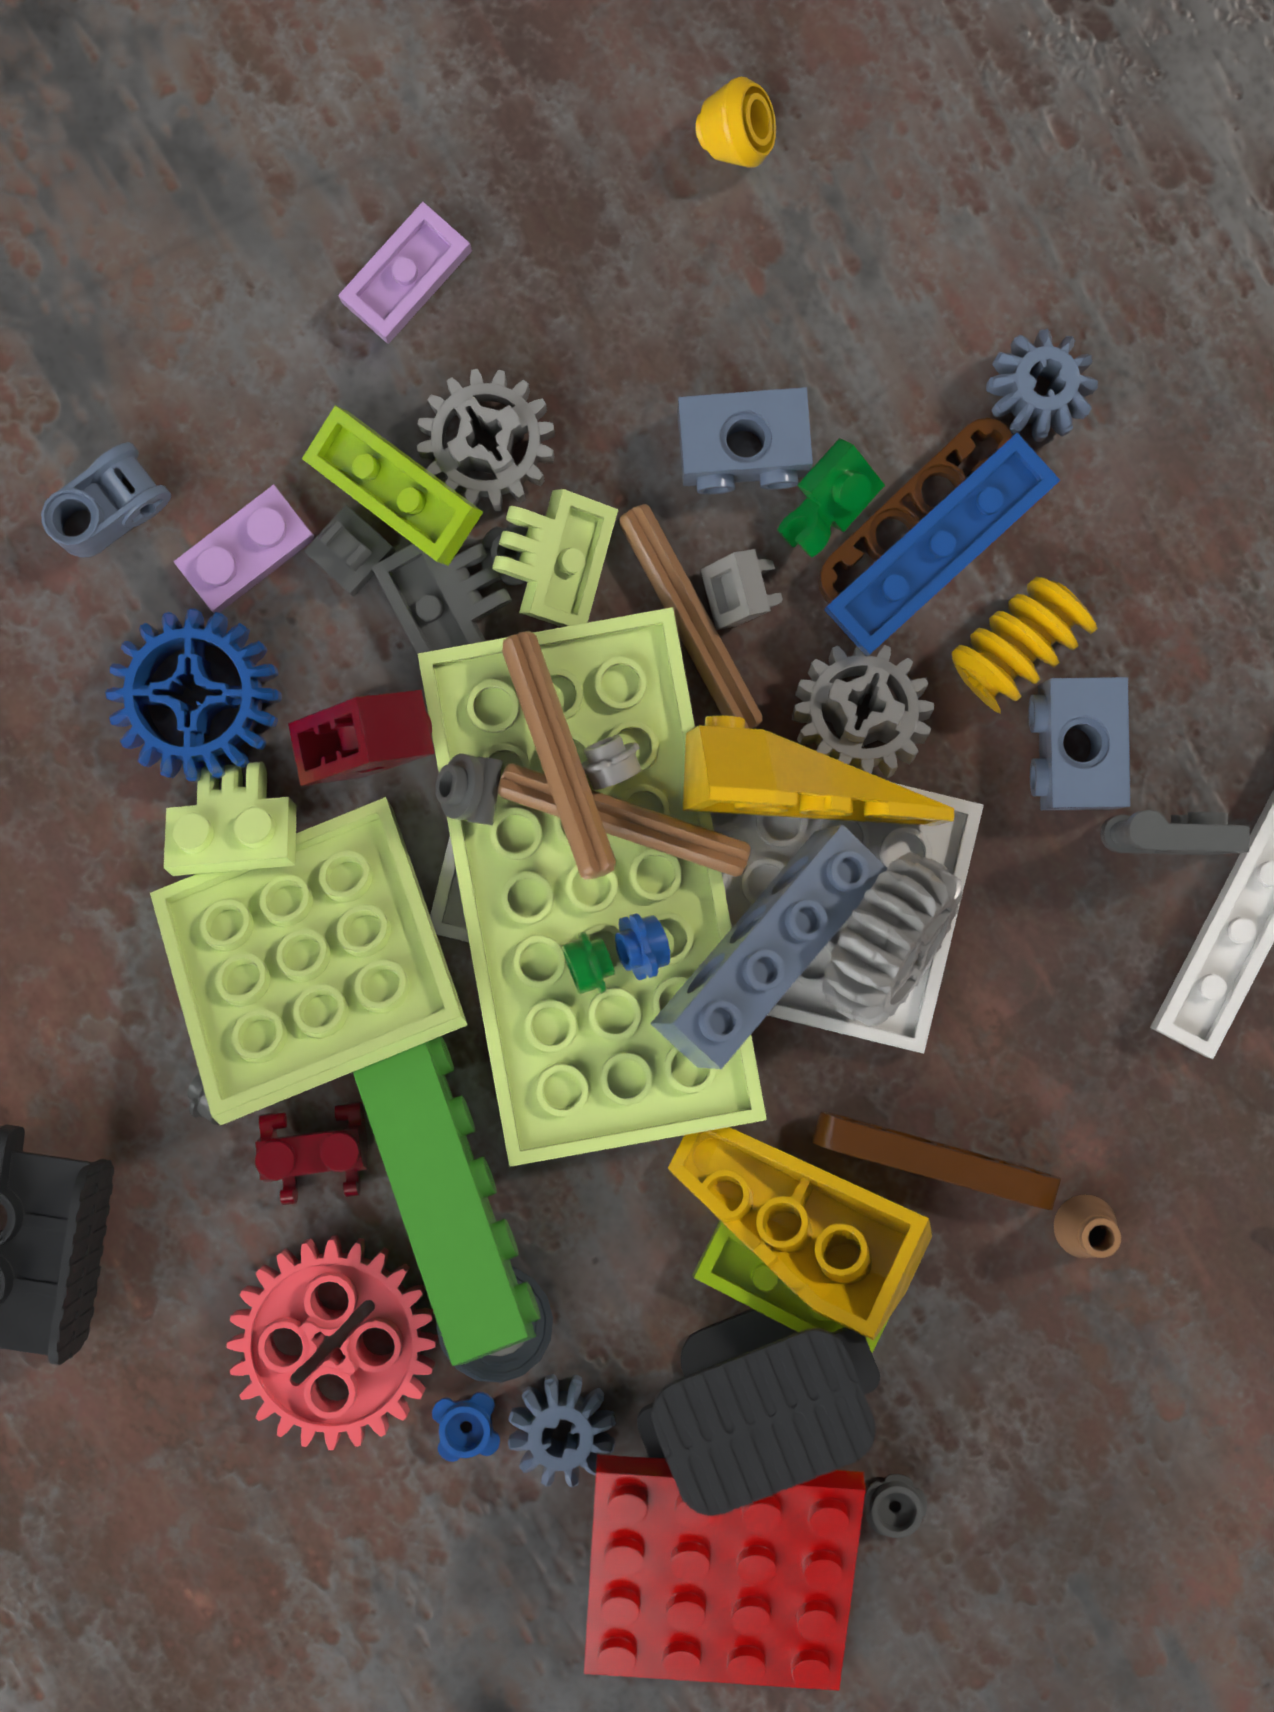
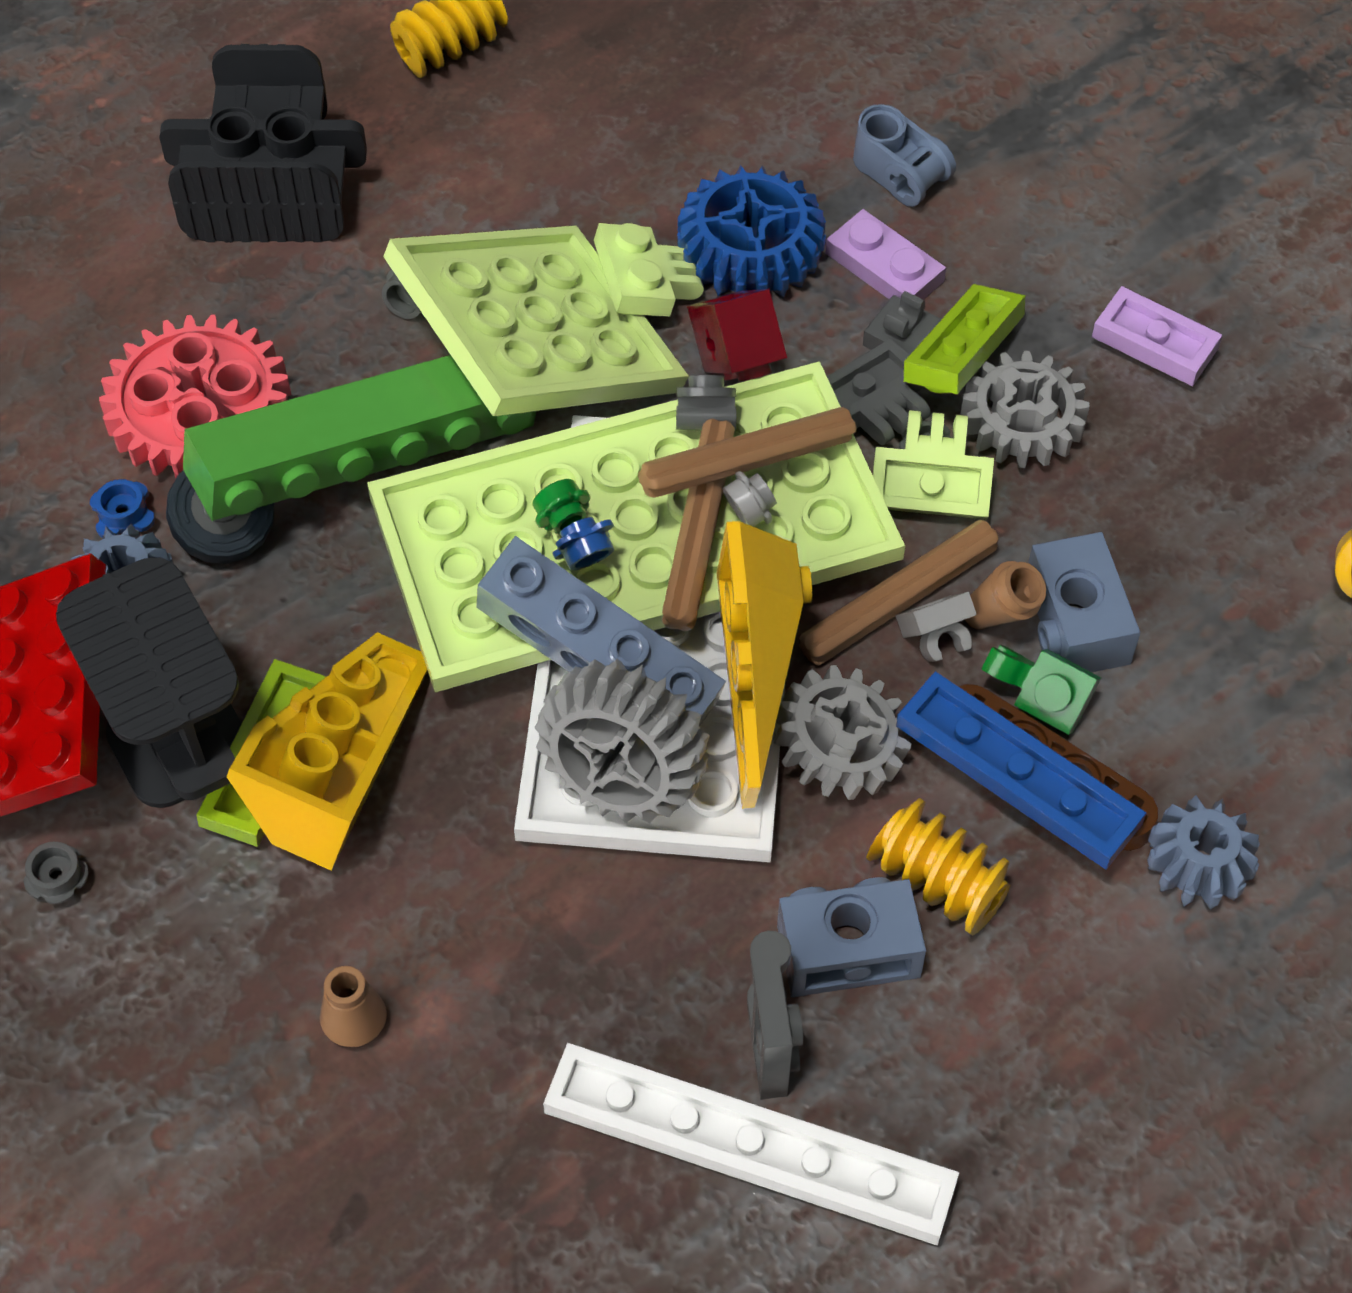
camera: 75 degrees right, 30 degrees down
dark red piece [255,1102,368,1205] -> none
reddish brown beam [812,1111,1061,1210] -> none
none -> medium nougat cone [965,561,1046,630]

